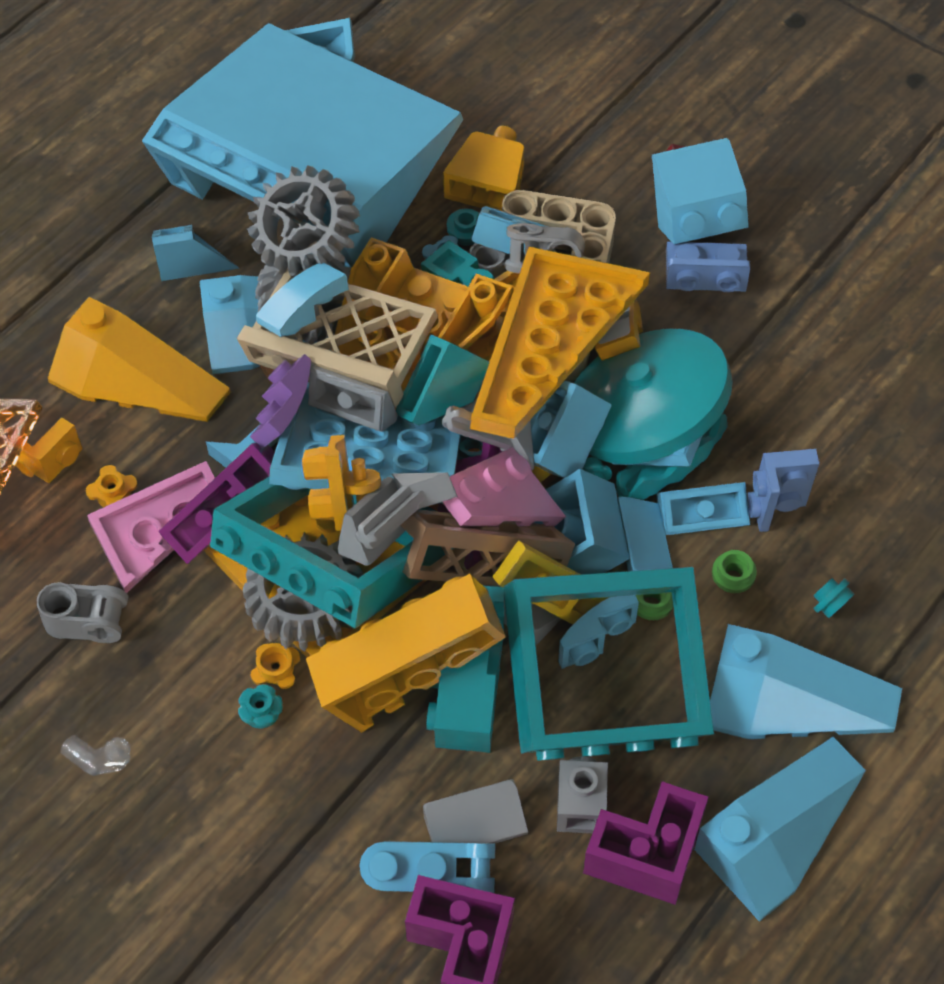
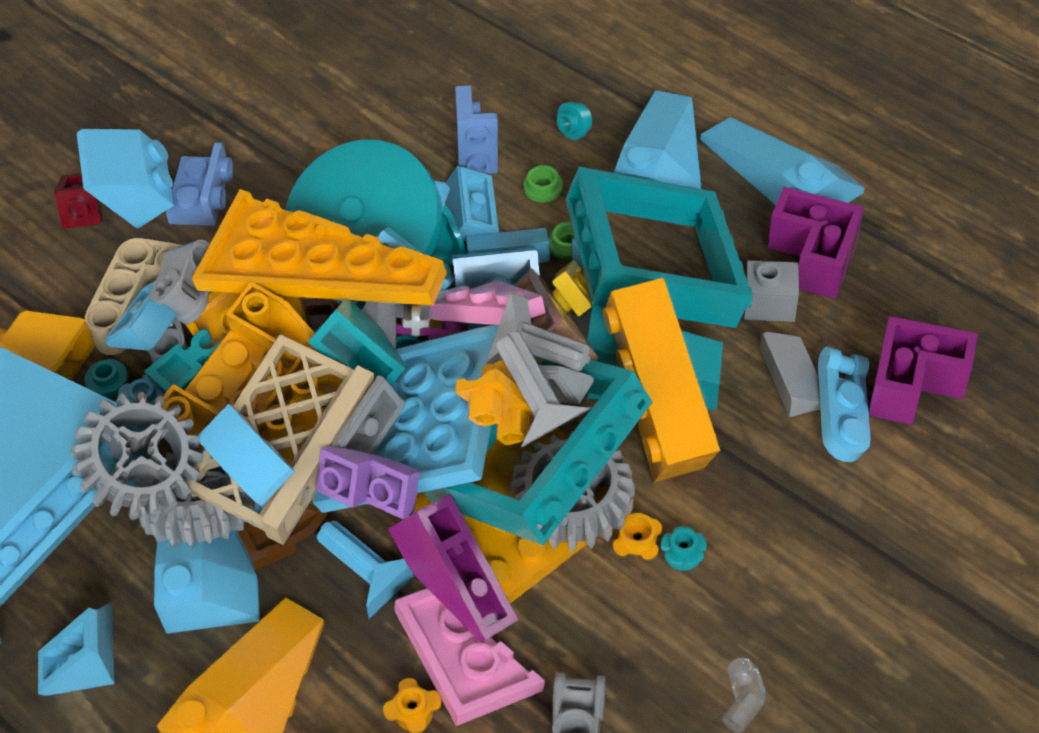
camera: 85 degrees left, 5 degrees down
none -> light grey piece [495,331,591,447]

